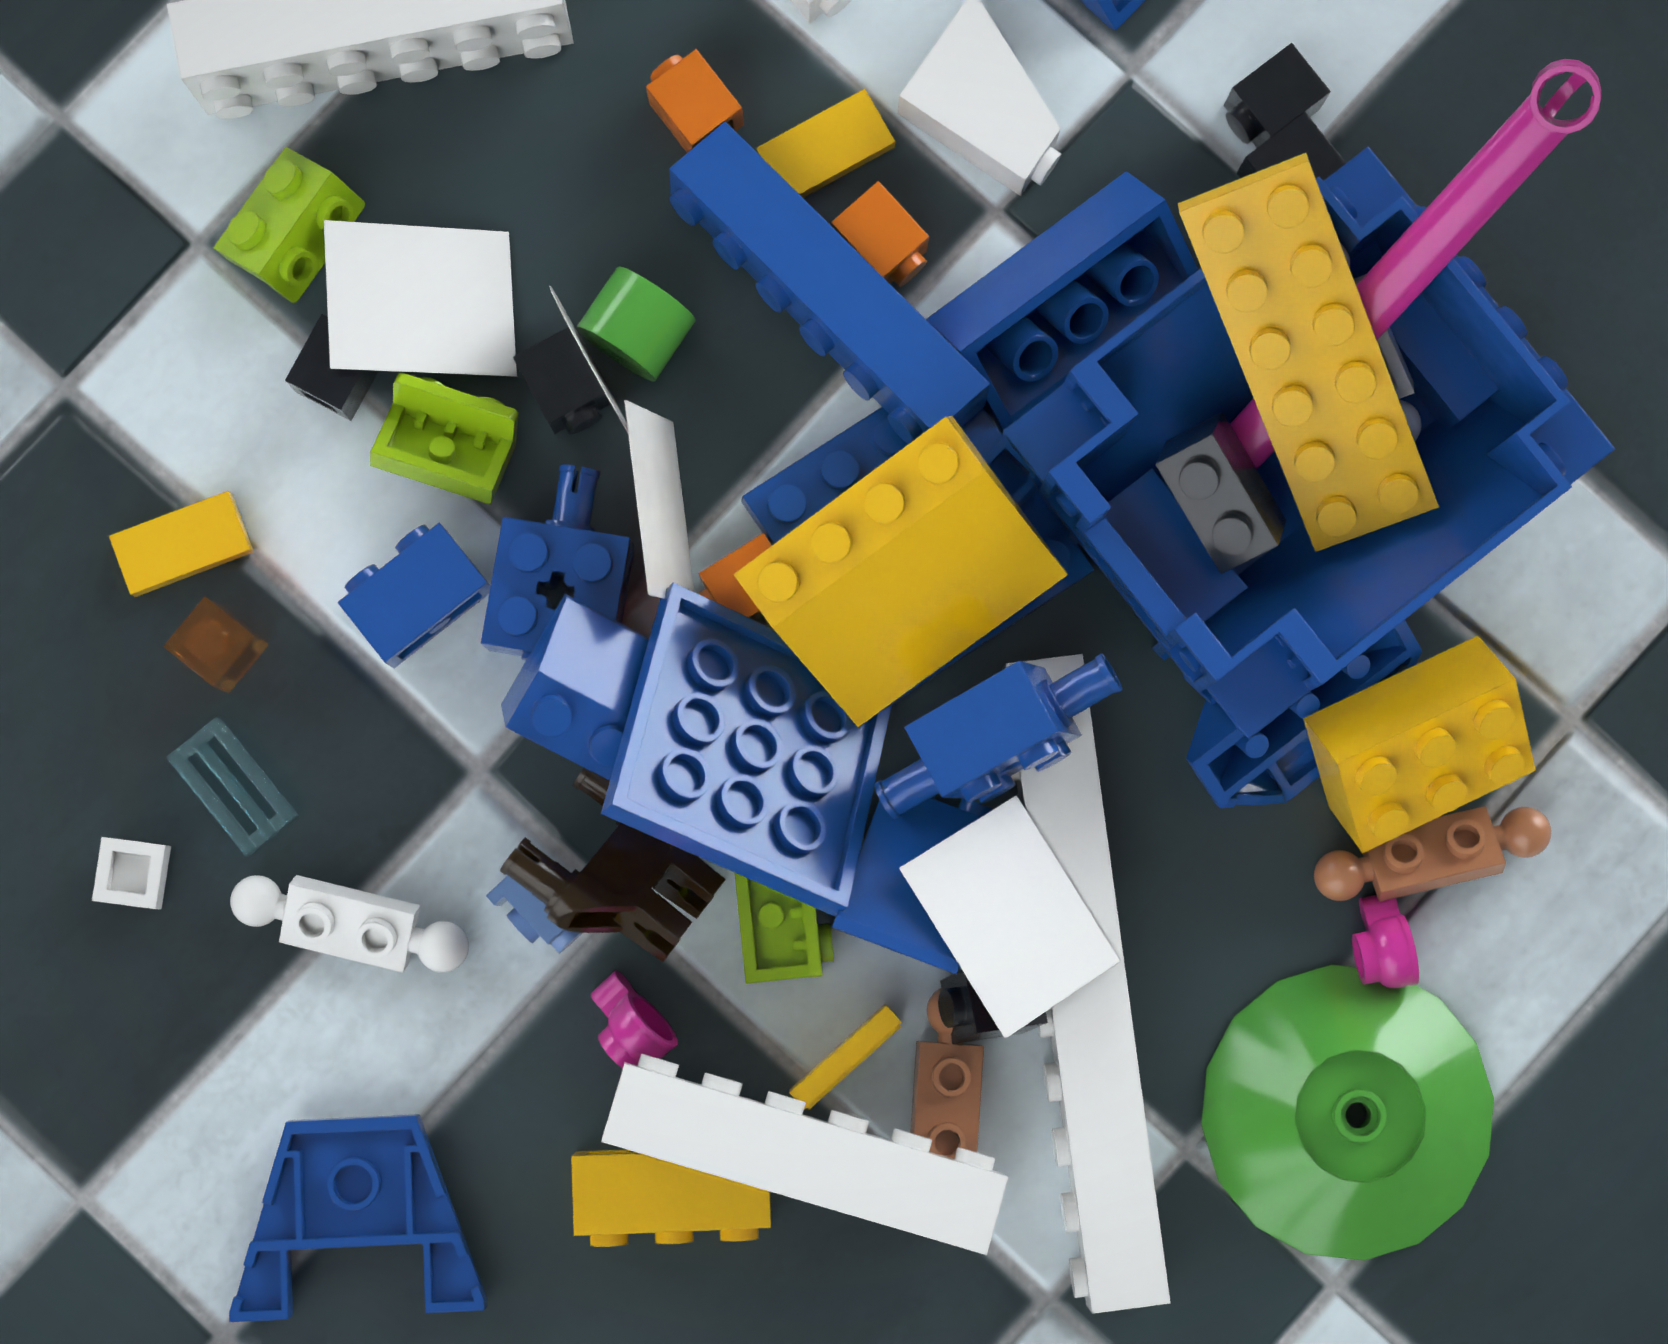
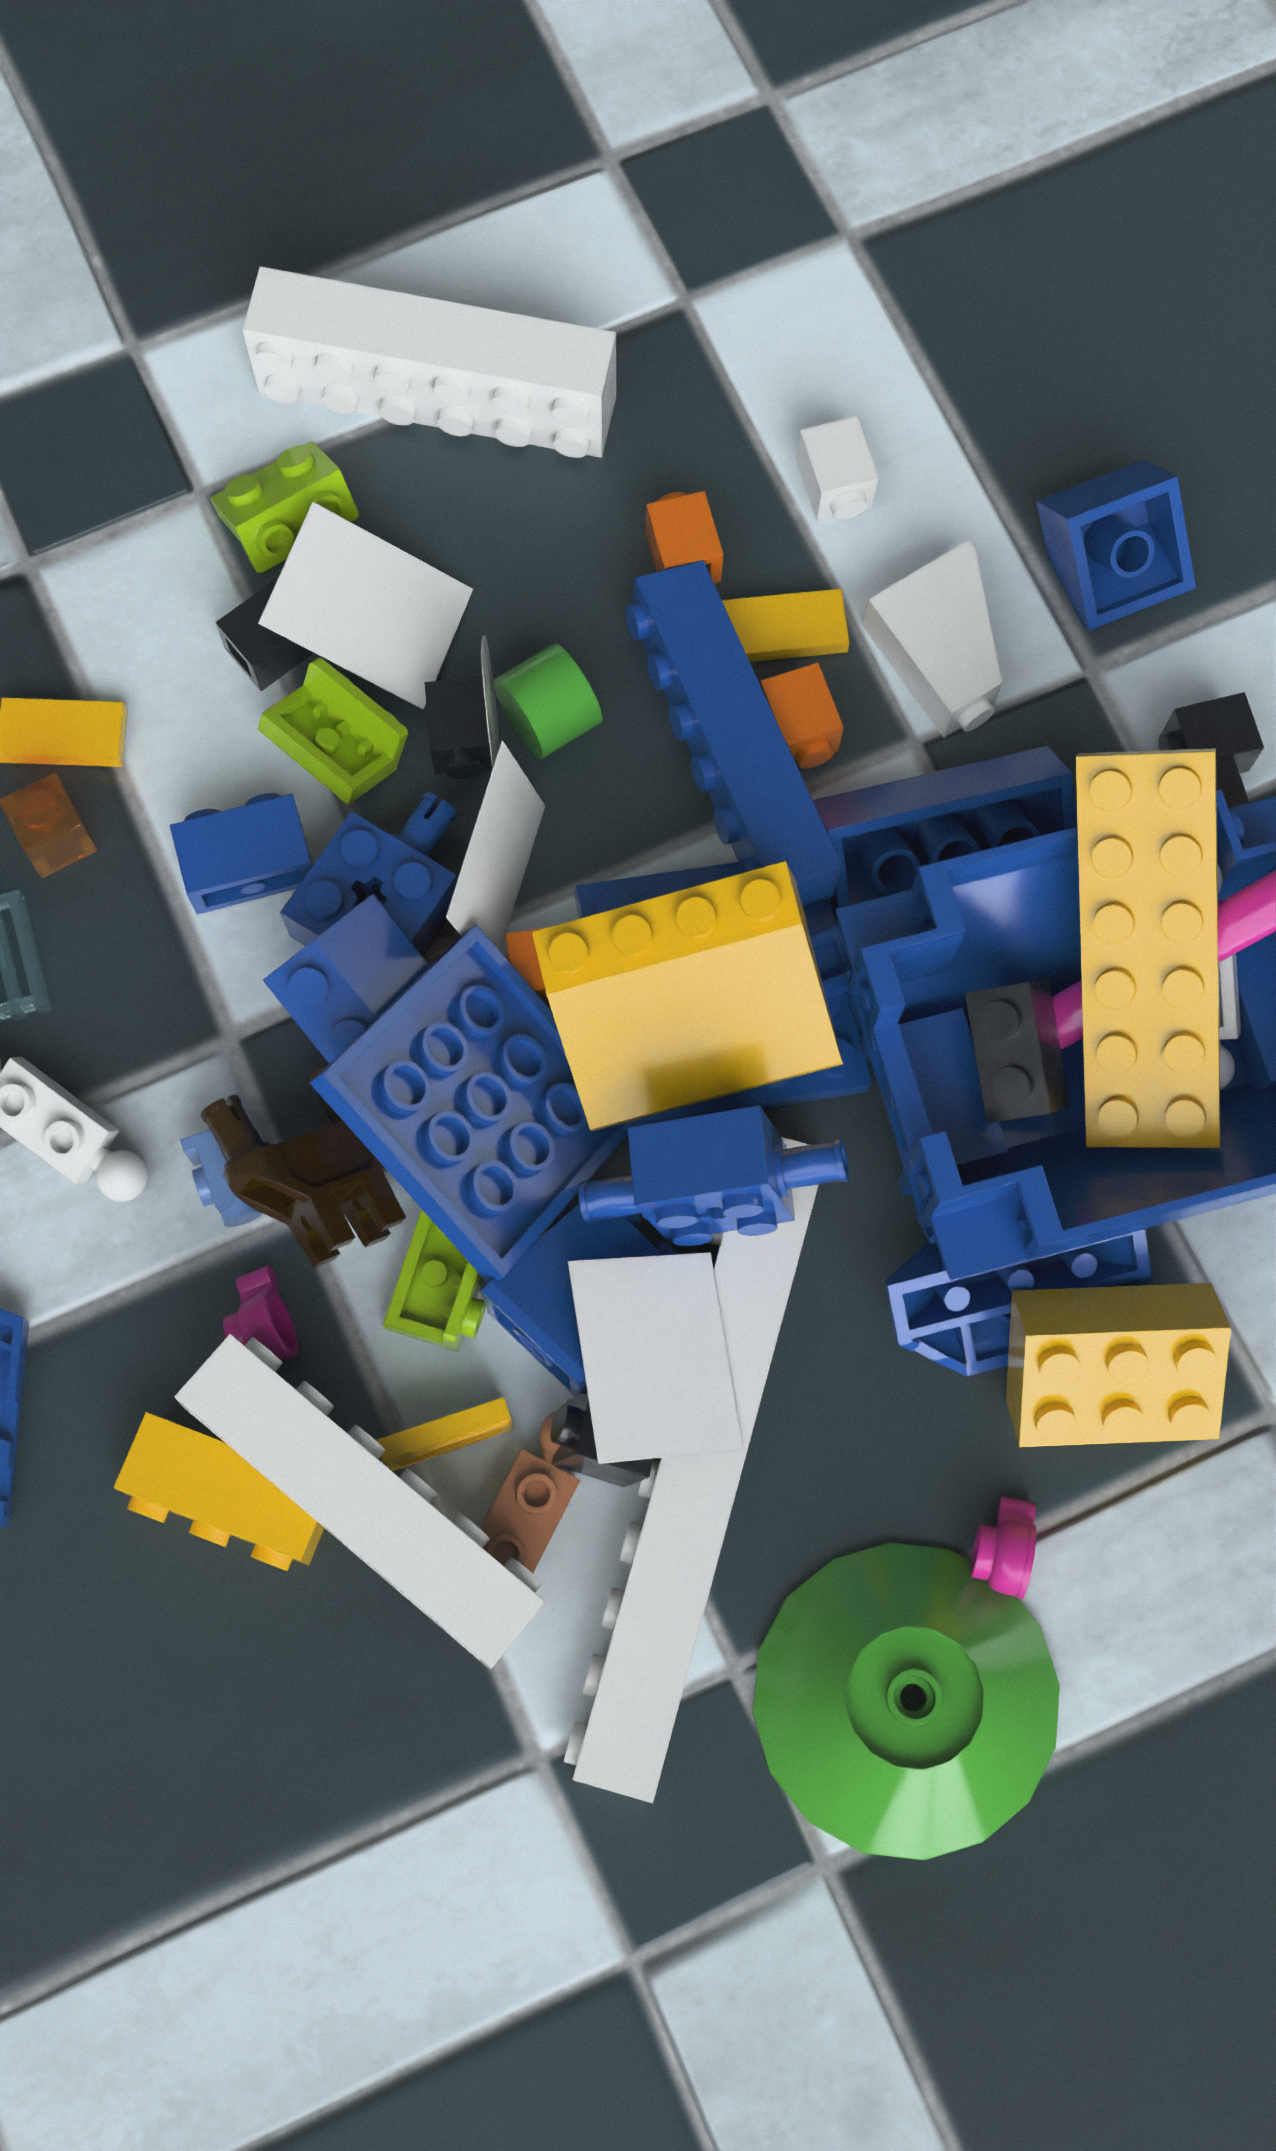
camera: 25 degrees right, 10 degrees down
nougat plate [1314,806,1551,902] -> none

